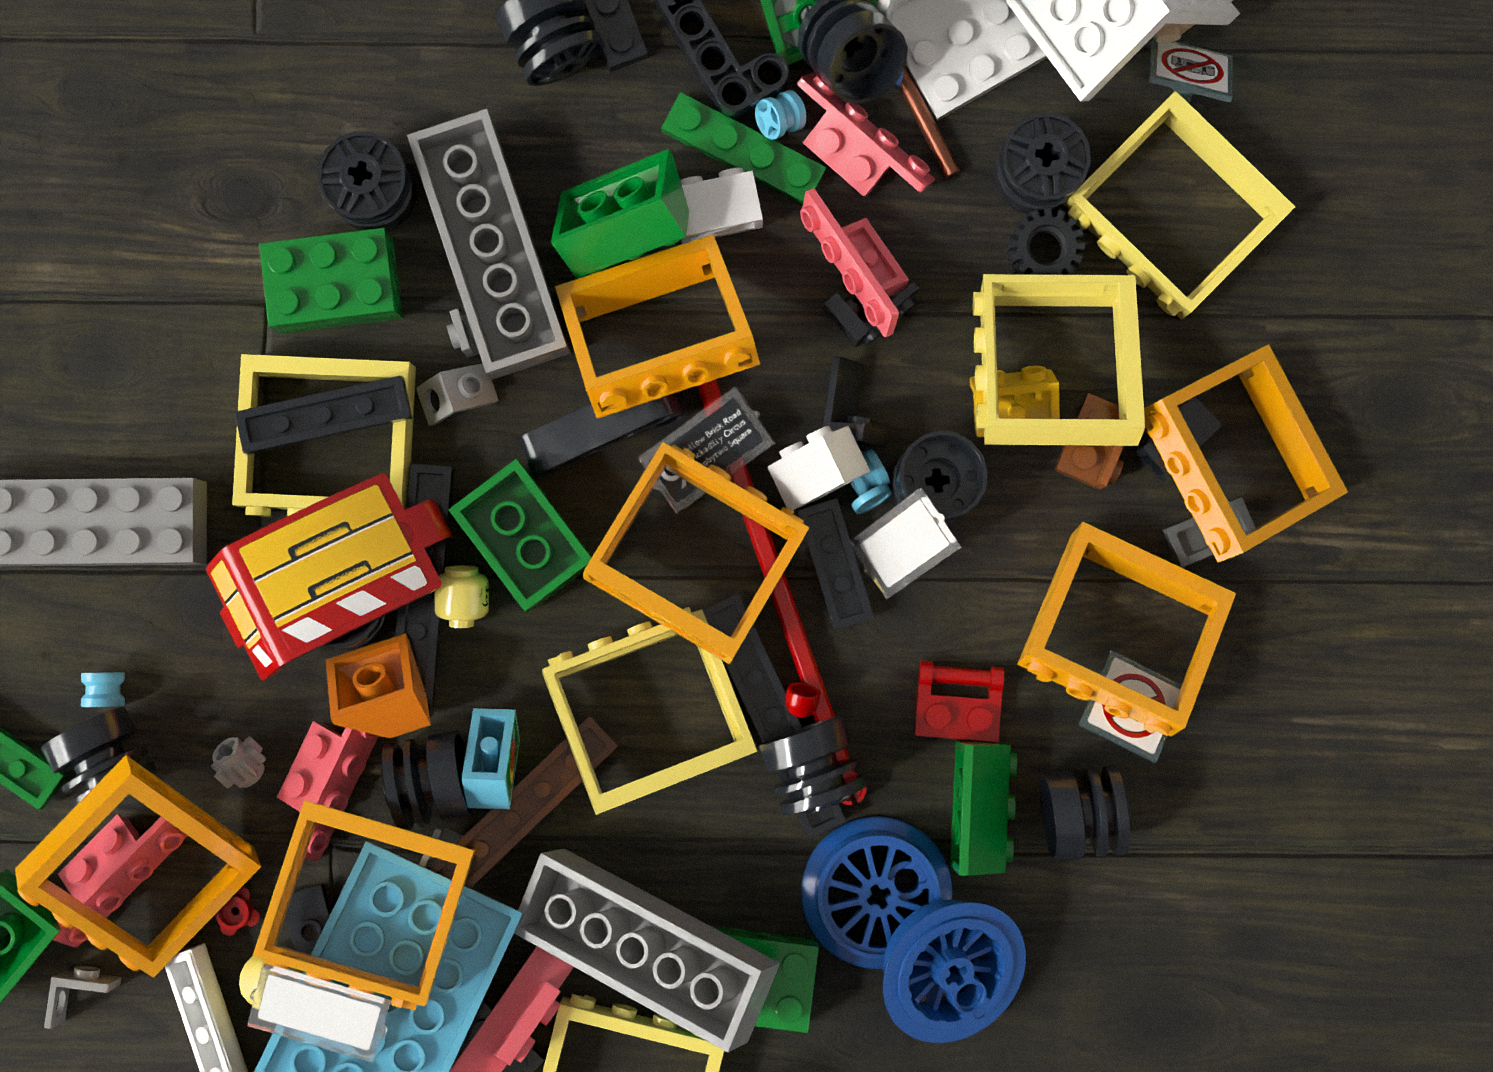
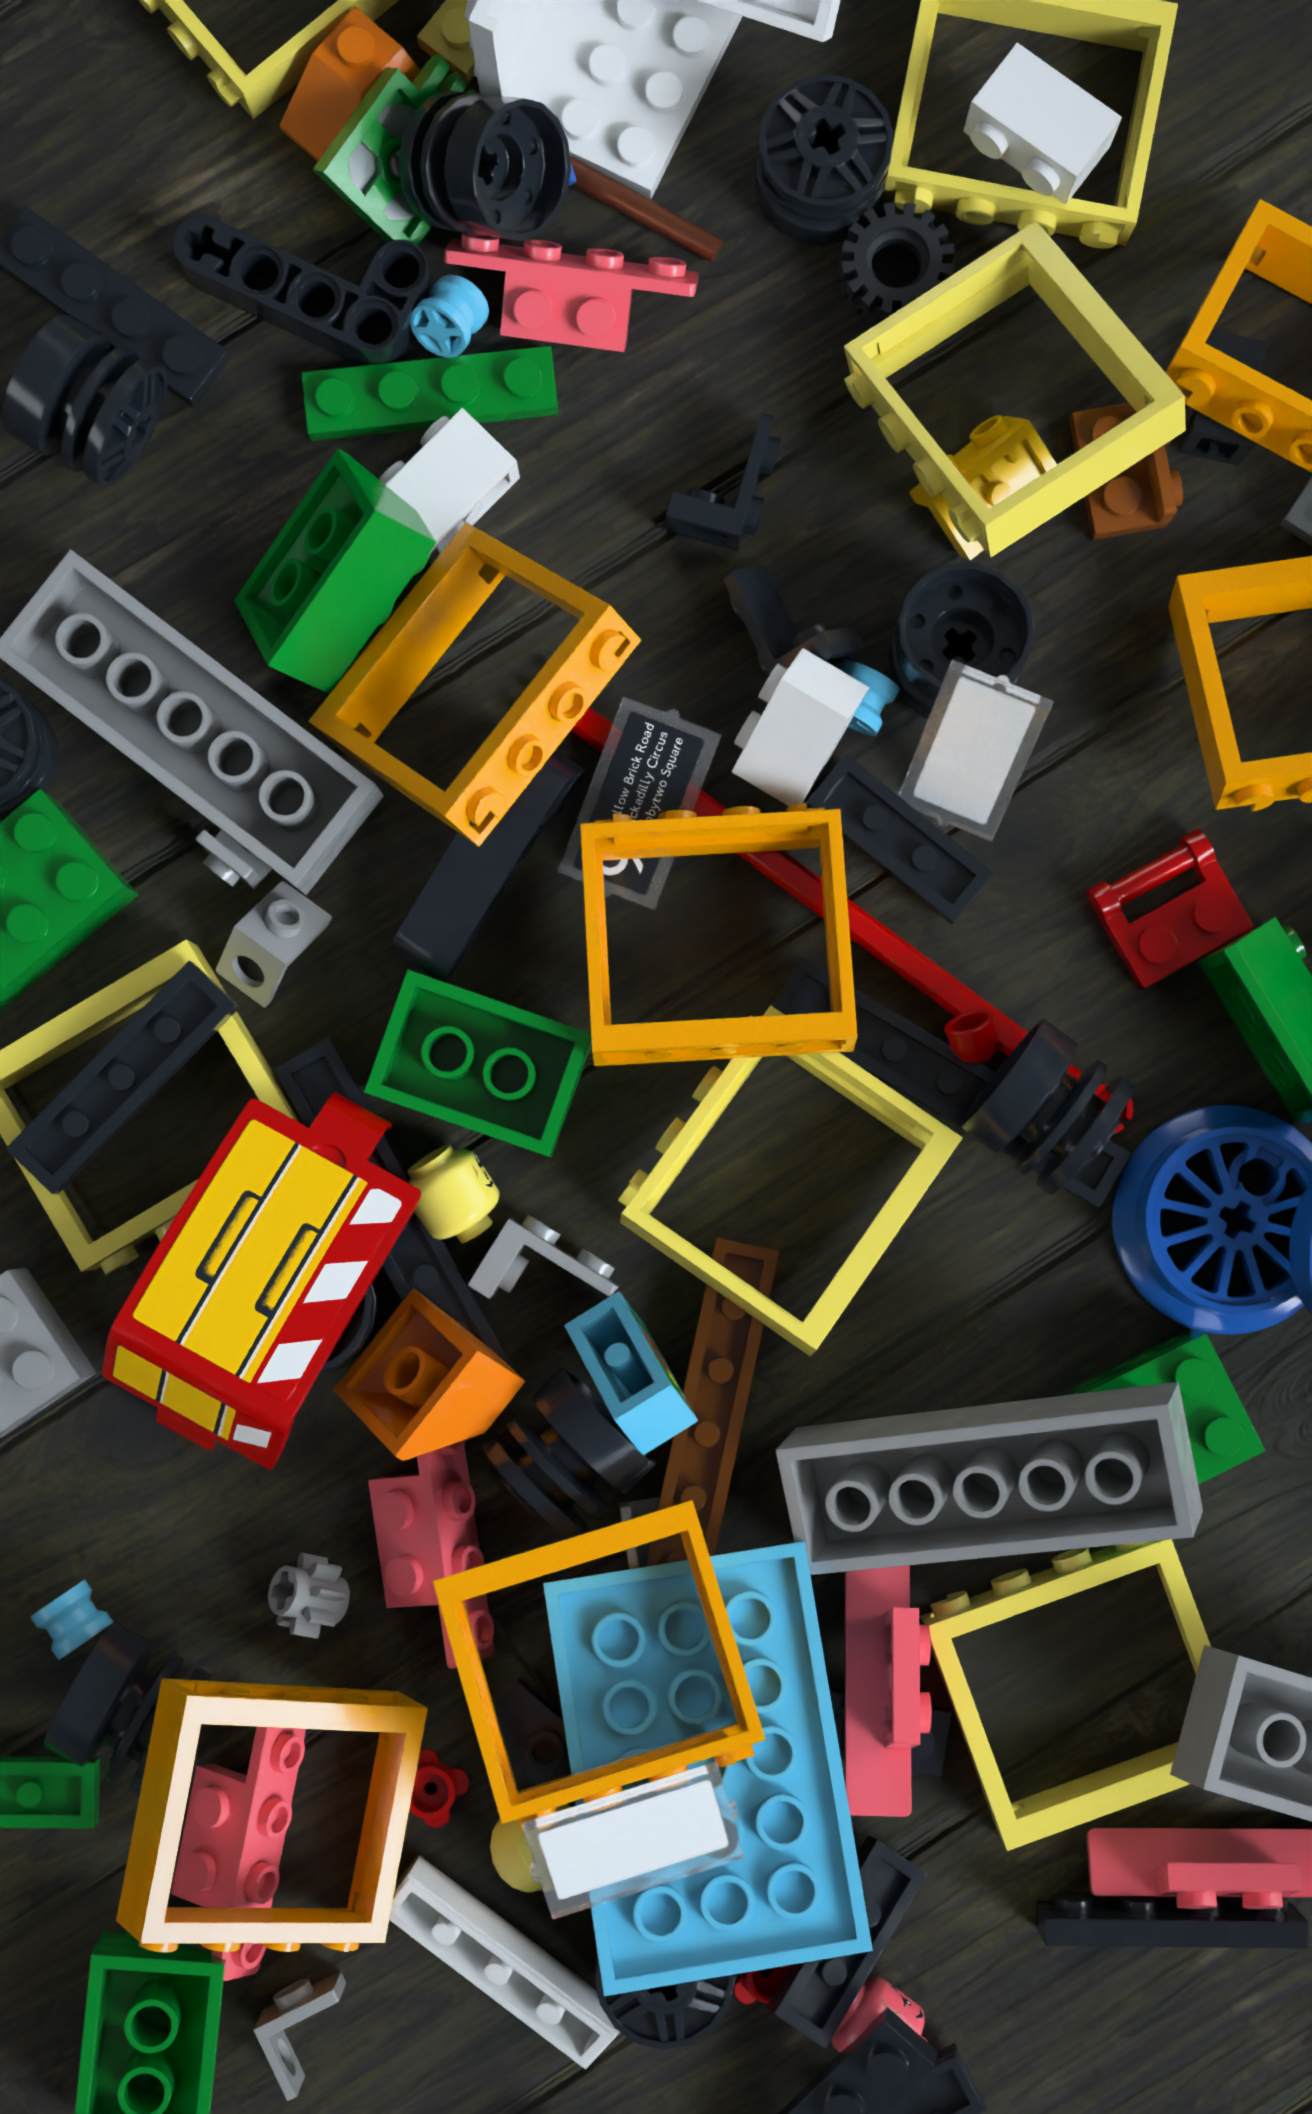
camera: 30 degrees left, 0 degrees up
coral bracket [800,188,909,337] -> none
medium azure piece [852,484,892,514] -> none
none -> light grey bracket [468,1215,619,1299]
none -> white brick [963,43,1122,205]

